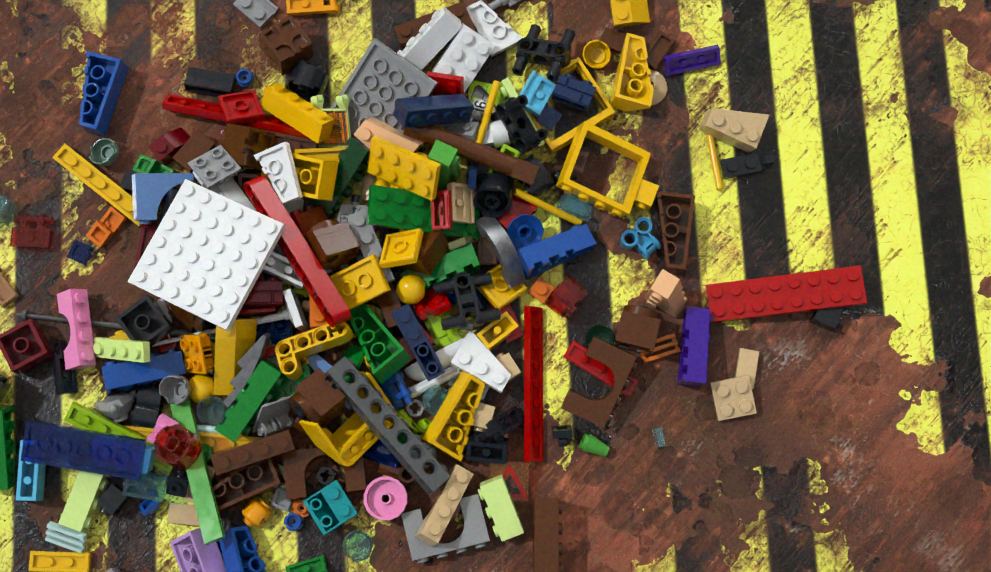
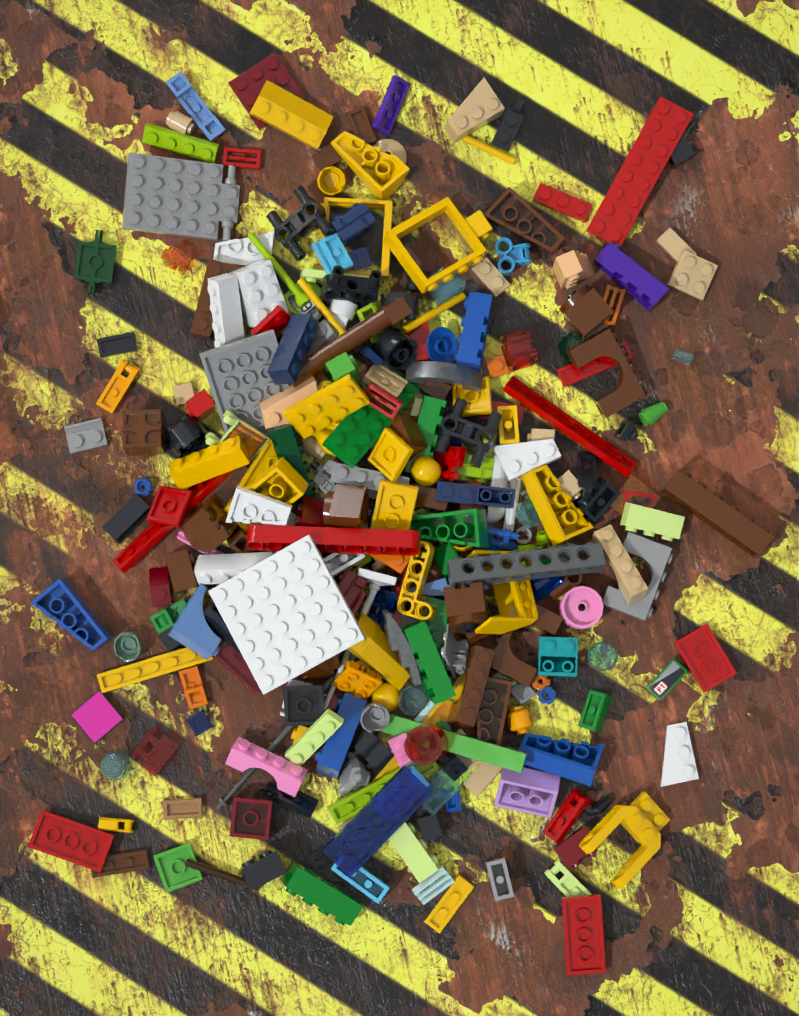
camera: 50 degrees left, 5 degrees up
light grey hinge [188,145,242,190] -> none
black bush [317,467,337,485] -> none
none -> dark pink tile [70,690,124,744]
none -> tan tile [173,382,195,406]
none -> red brick [185,389,217,422]
none -> lime piece [248,233,311,308]
none -> tan plate [471,256,510,298]
none -> red plate [533,183,593,223]

